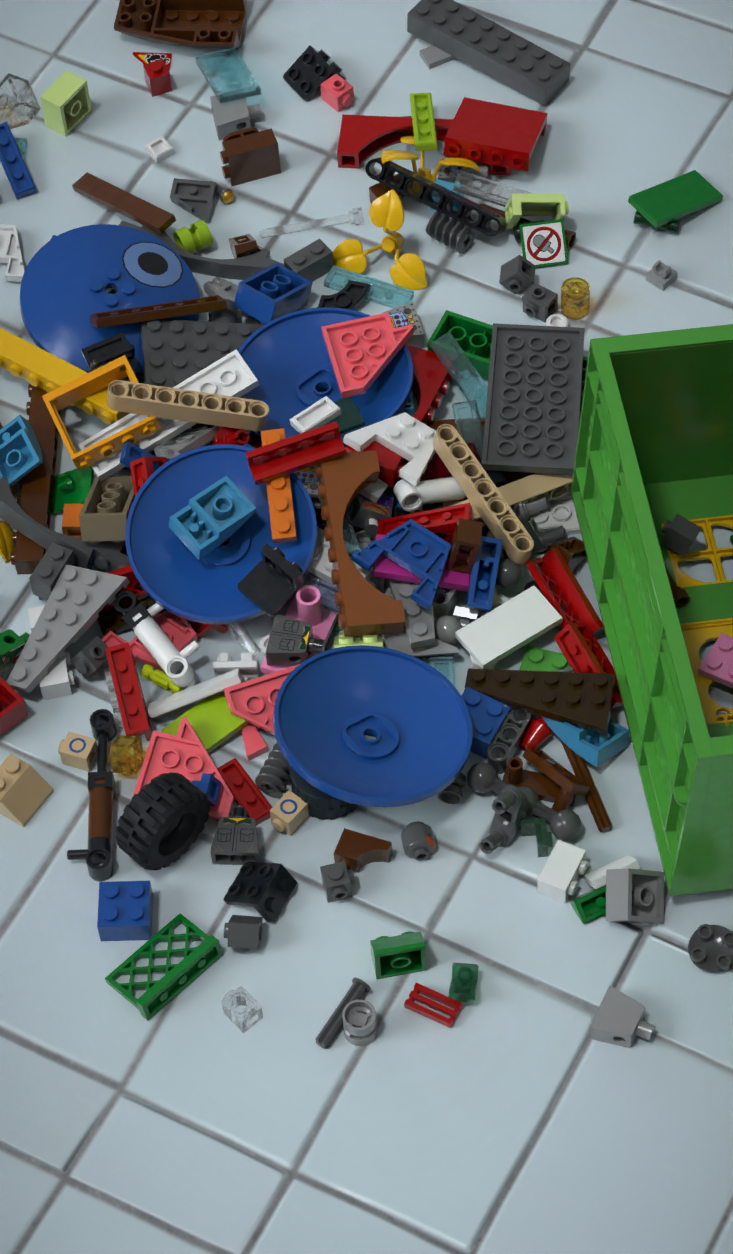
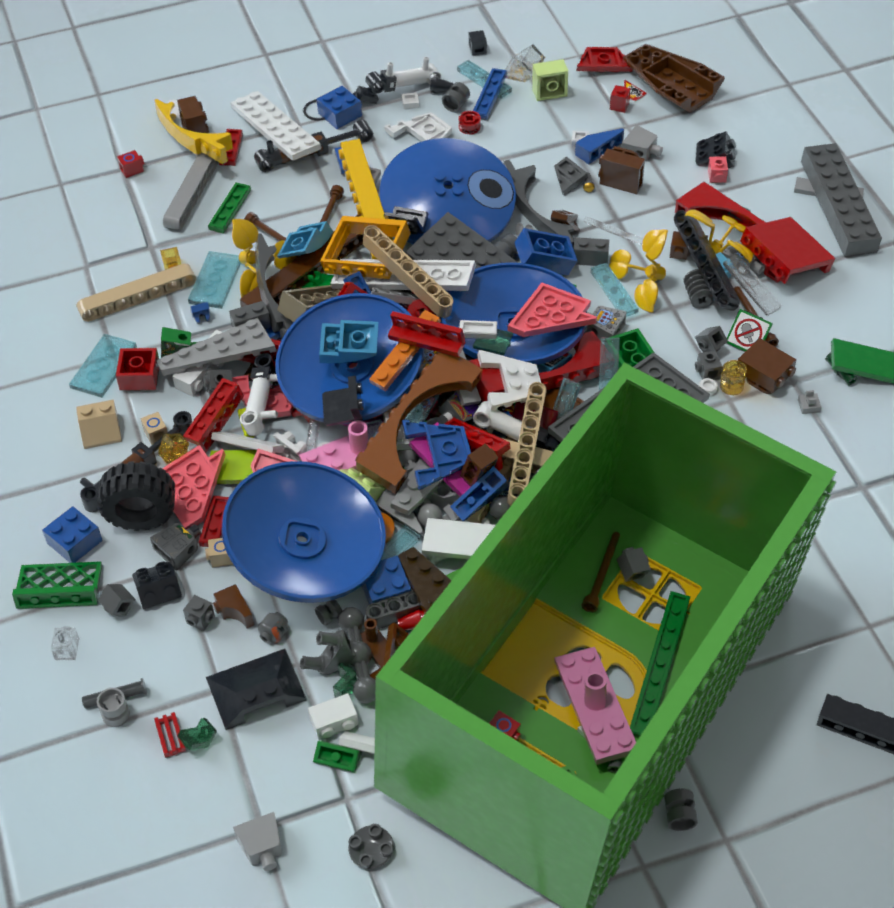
camera: 40 degrees right, 5 degrees down
reddish brown tile [72,172,176,234] -> none
reddish brown tile [90,295,227,328] -> none
lime wheel [173,220,213,254] -> none
blue tile [192,773,222,806] -> none
clear light blue tile [195,48,261,103] -> none
dark grey torso [266,614,325,666] -> none
black tile [318,280,371,310] -> none
green slope [370,931,427,979] -> none
lime tile [410,92,437,151] -> none
yellowish green panel [505,194,569,229] -> none
light grey slope [606,868,664,923] -> none
none -> black slope [206,648,306,730]
none -> red wheel [458,111,481,135]
none -> blue slope [575,128,624,165]
none -> red wing [576,47,634,72]
none -> reddish brown brick [736,338,797,394]

